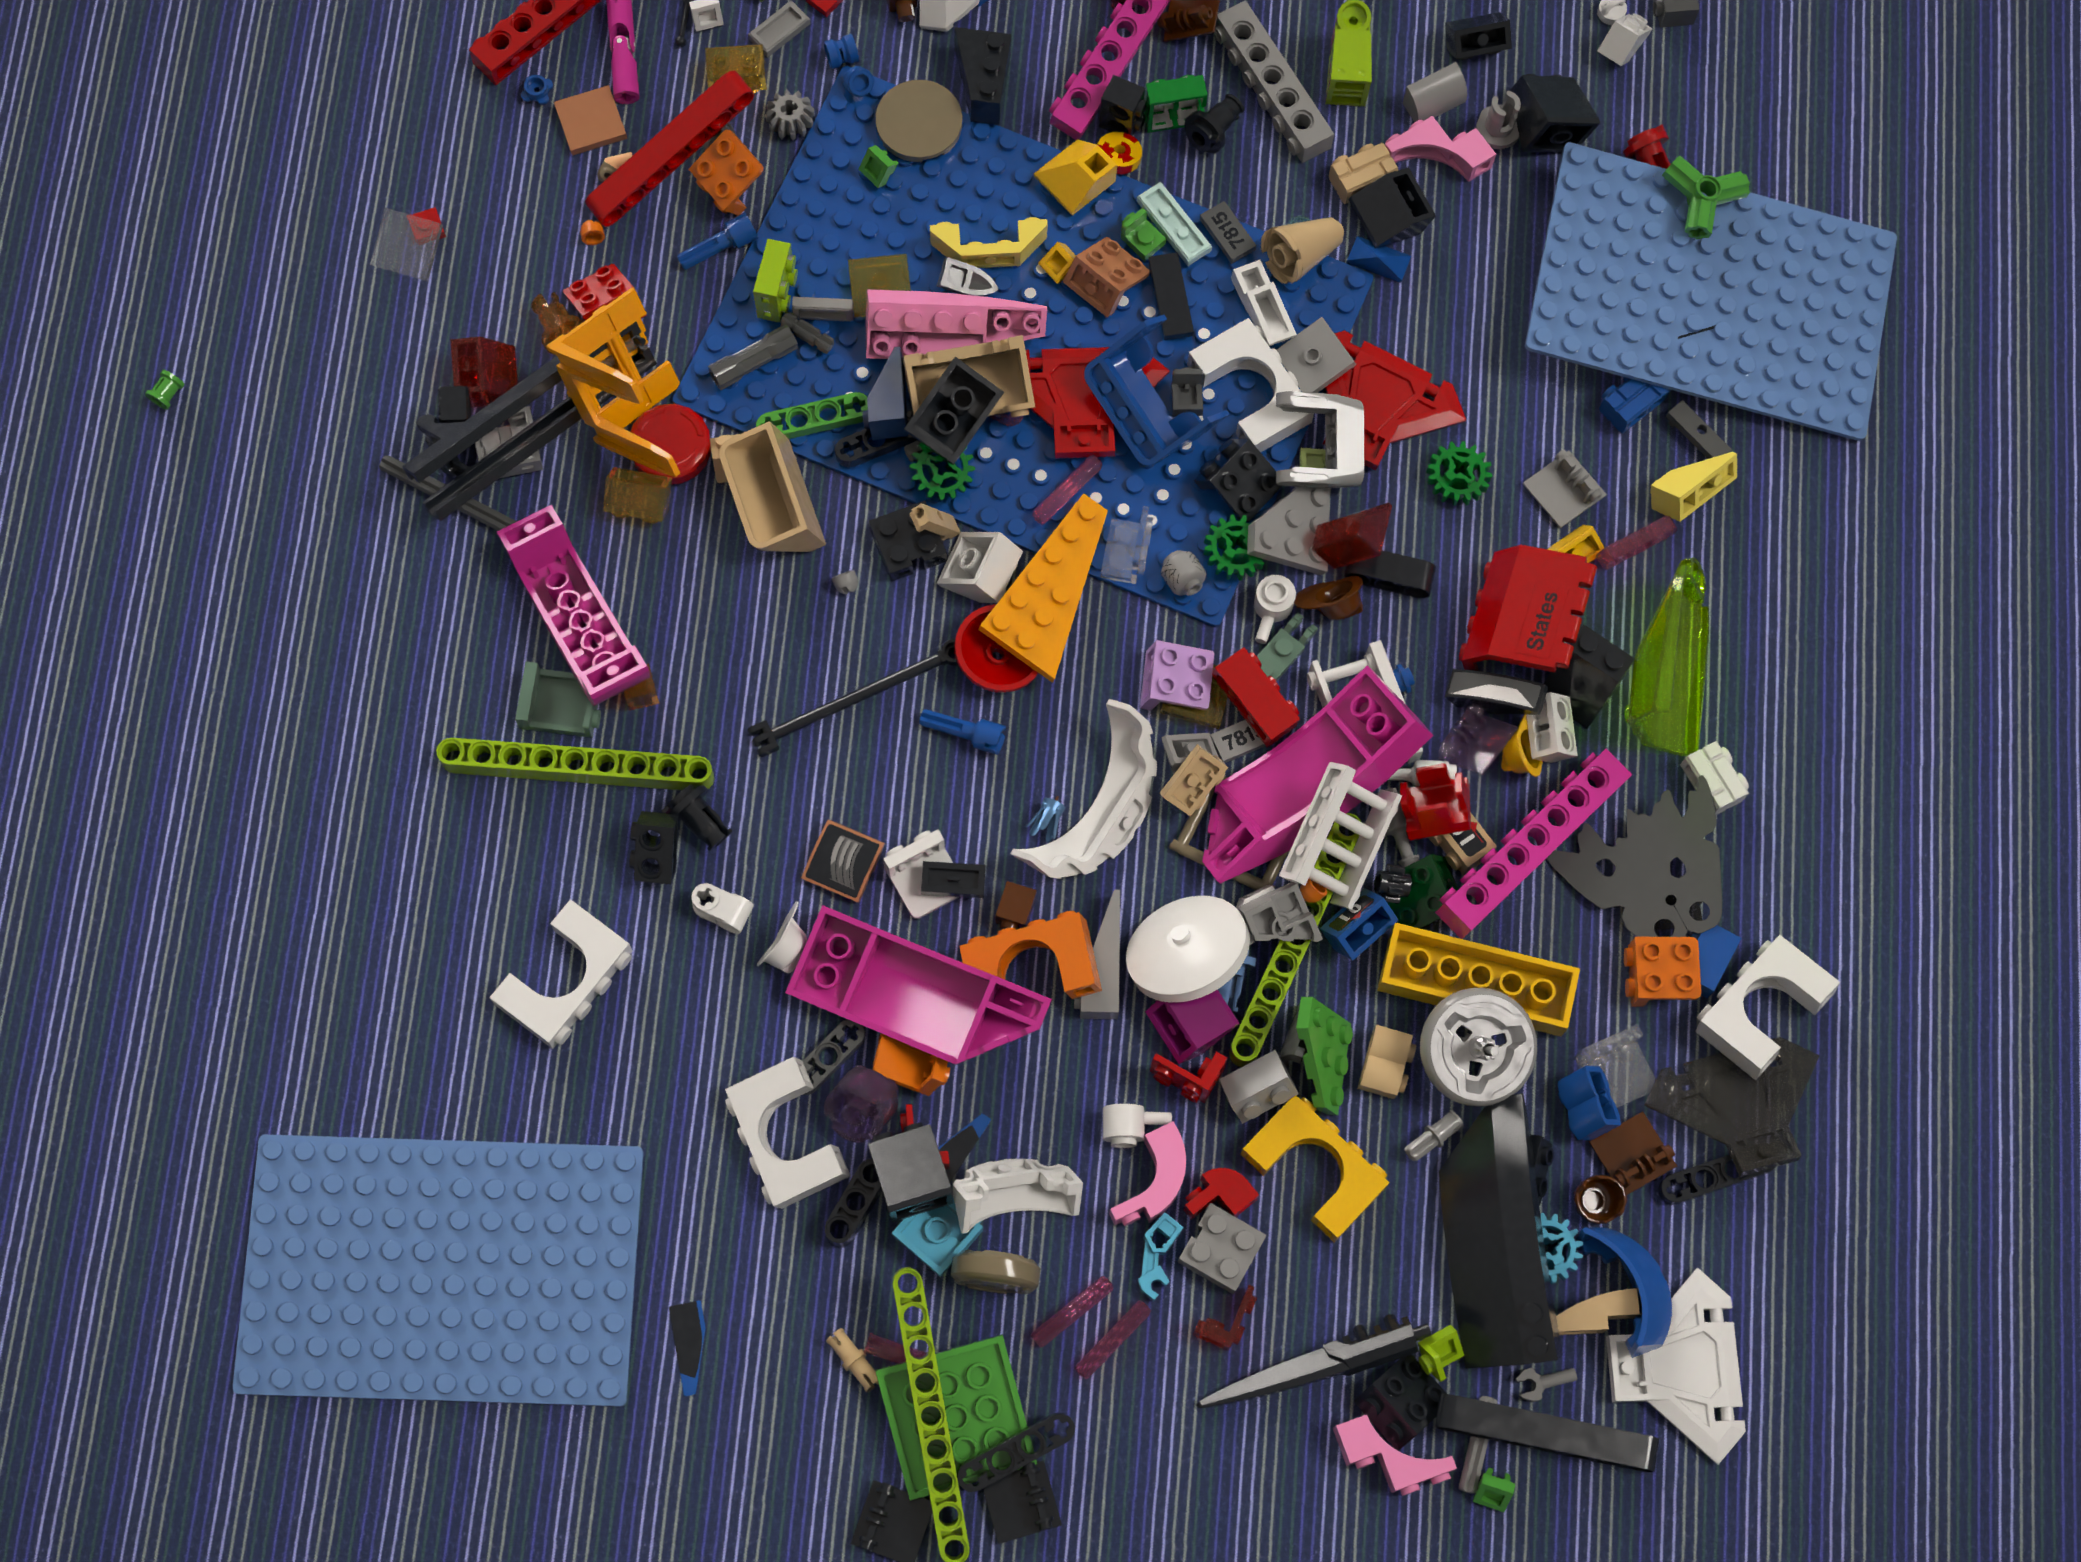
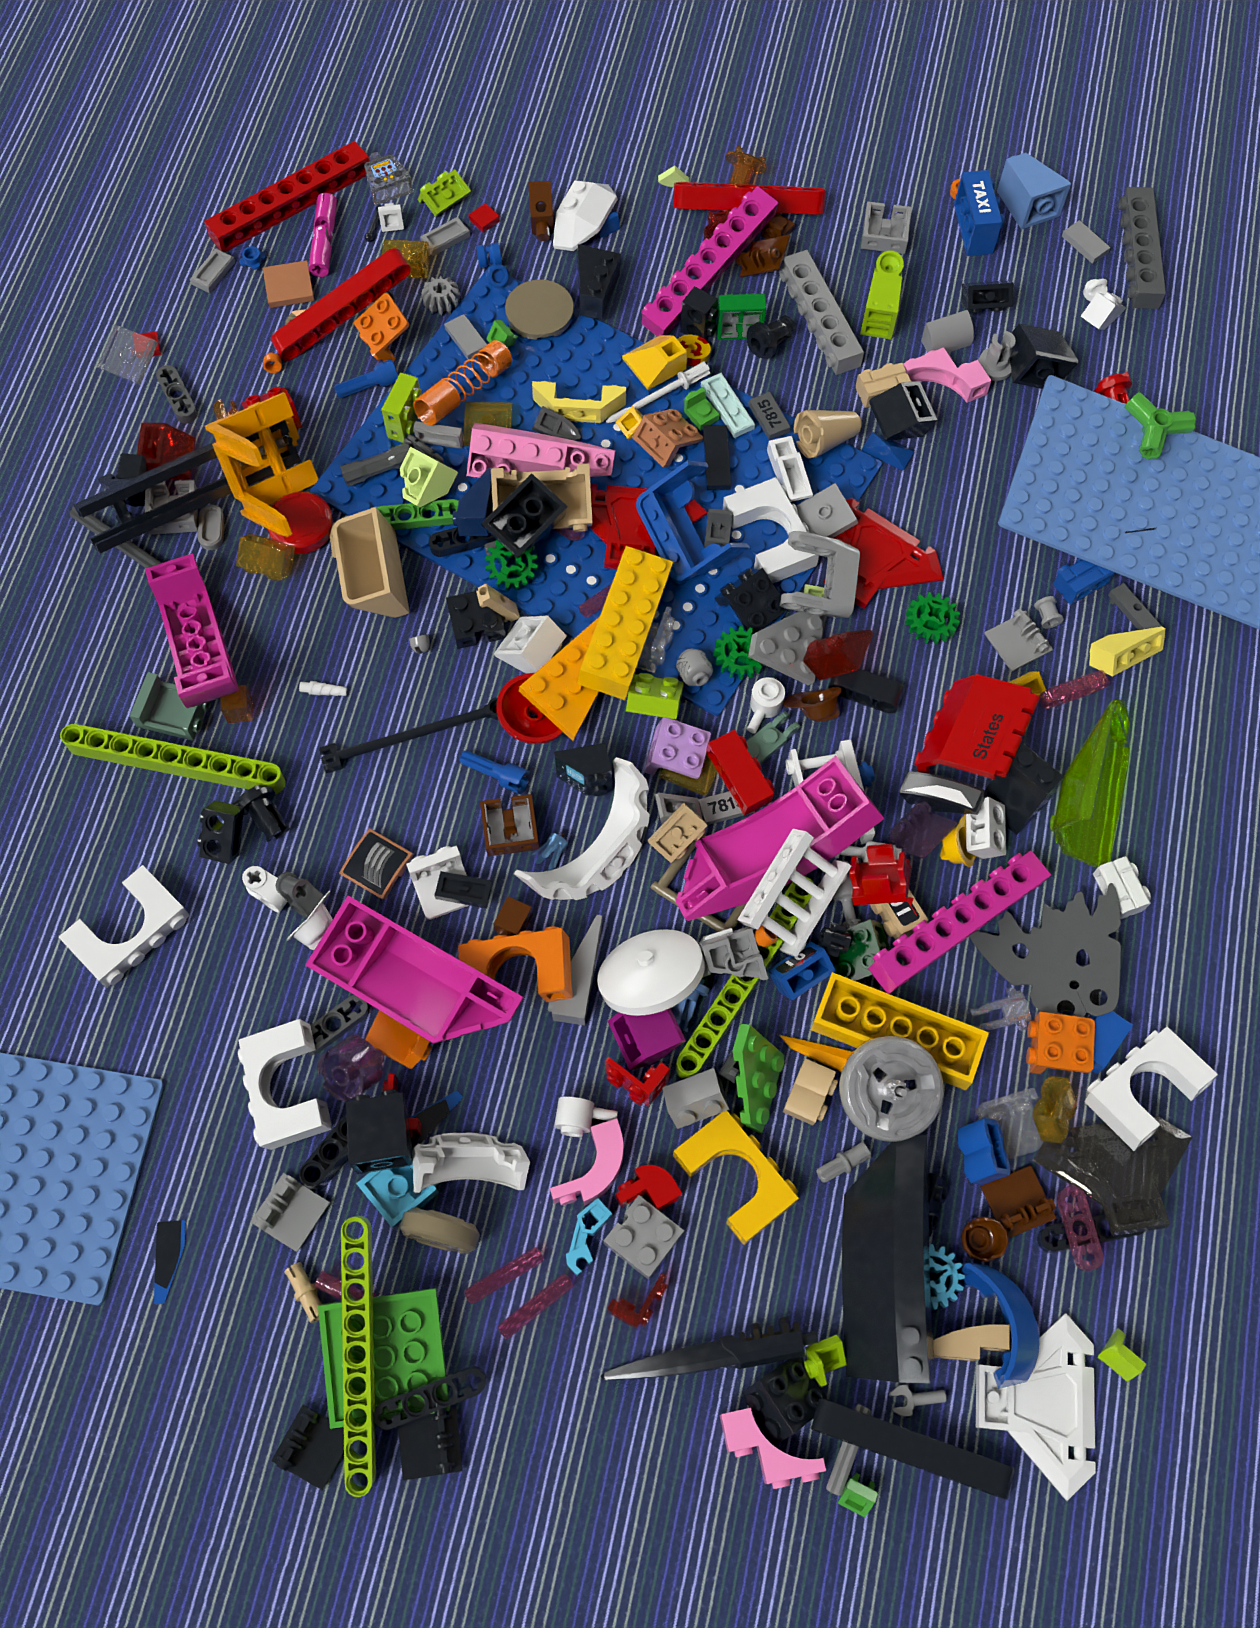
camera: 10 degrees right, 5 degrees down
none -> dark grey beam [156,365,198,424]
none -> light grey tile [190,248,235,293]
none -> light grey tile [197,505,225,550]
none -> light grey hinge [251,1173,330,1252]
none -> dark grey piece [275,872,324,918]
none -> white animal [299,681,347,696]
none -> yellowish green slope [400,447,458,507]
none -> orange piece [414,340,512,426]
none -> light grey tile [444,314,487,360]
none -> piece [480,794,539,857]
none -> black slope [554,743,612,796]
none -> yellow brick [577,546,673,700]
none -> white piece [606,361,710,423]
none -> lime piece [626,673,684,719]
none -> light orange bar [779,1035,854,1072]
none -> clear piece [969,987,1032,1031]
none -> clear yellow brick [1033,1076,1077,1143]
none -> light grey bush [1034,596,1064,629]
none -> clear pink beam [1057,1186,1104,1272]
none -> lime tile [1098,1328,1146,1382]

